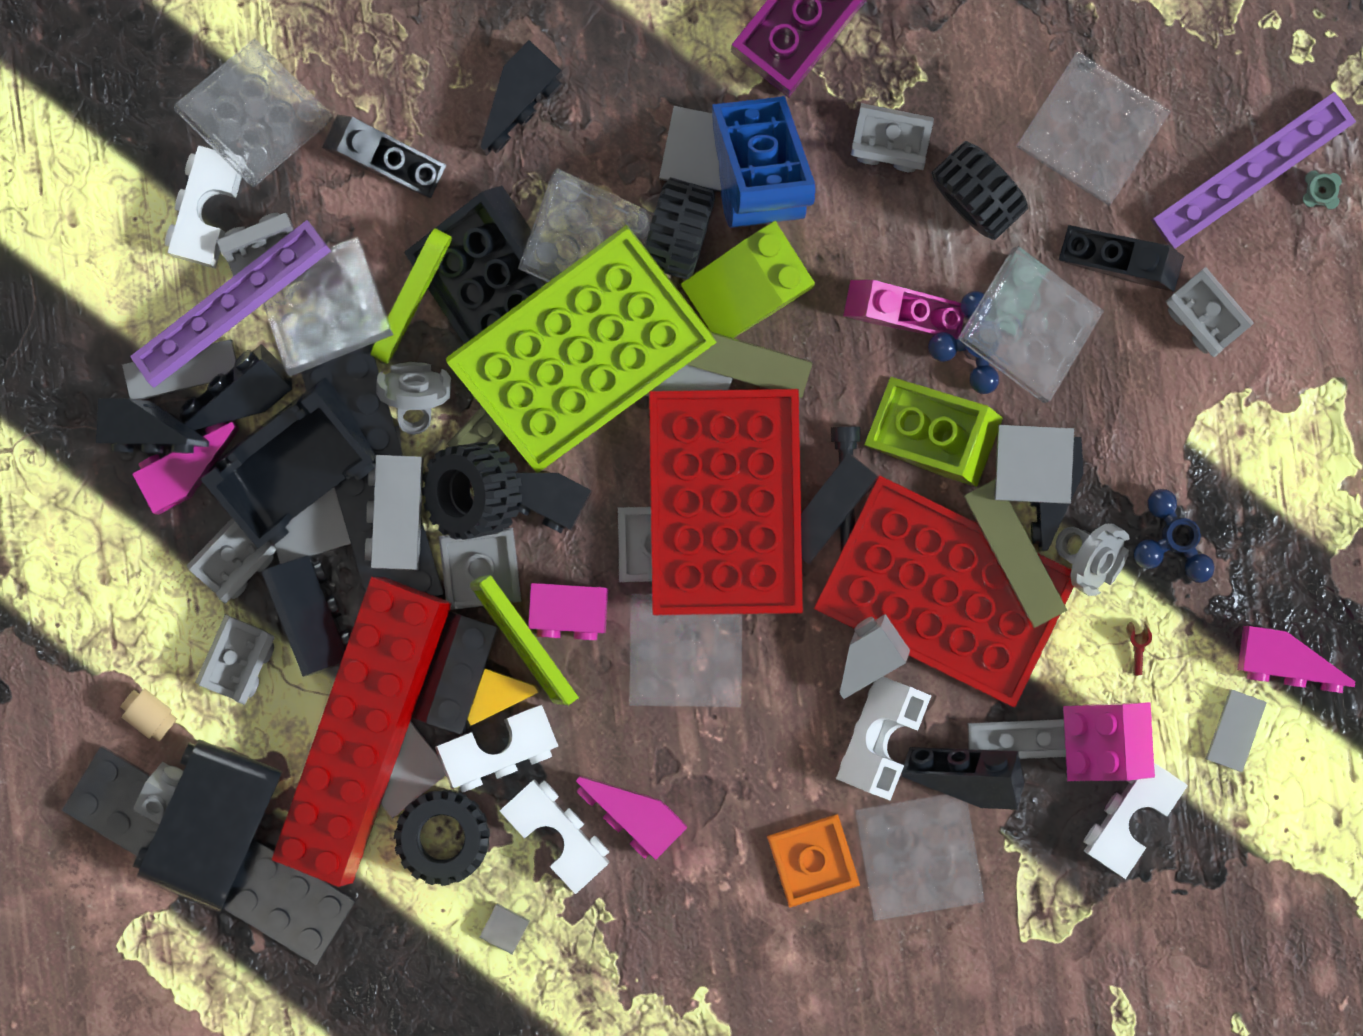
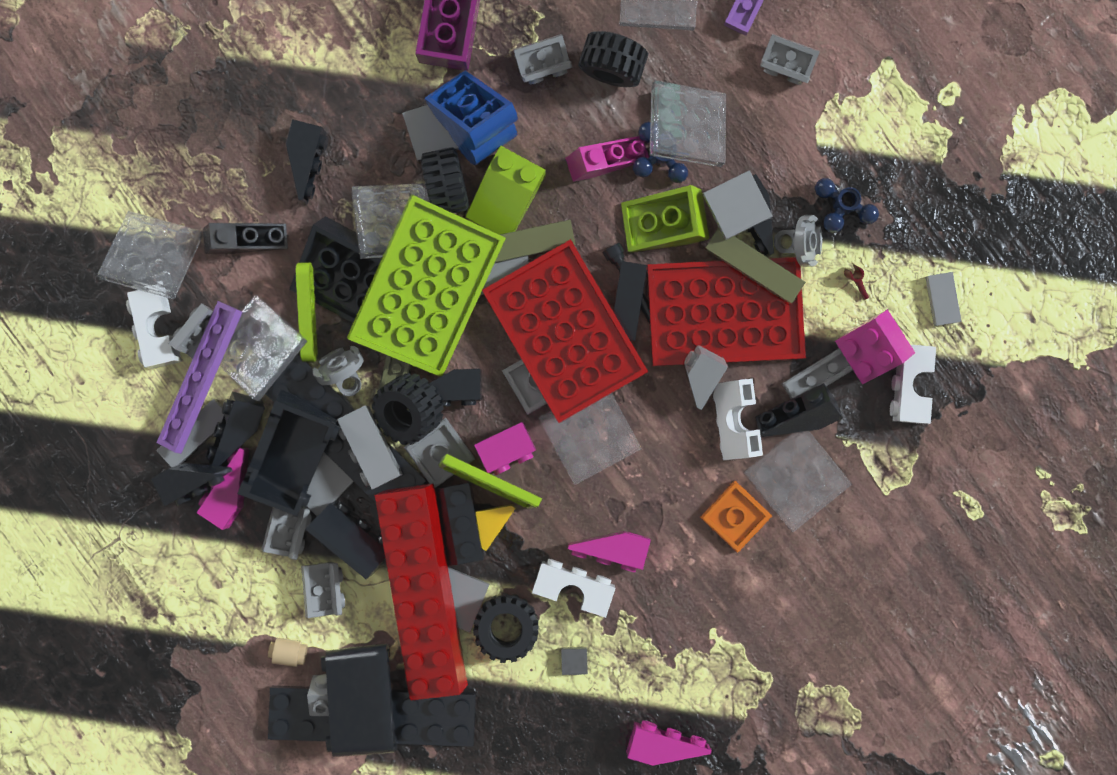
camera: 30 degrees left, 0 degrees up
white arch [435,705,558,793] -> none
black slope [1059,225,1185,292] -> none
dark pink slope [1237,626,1355,693] -> none

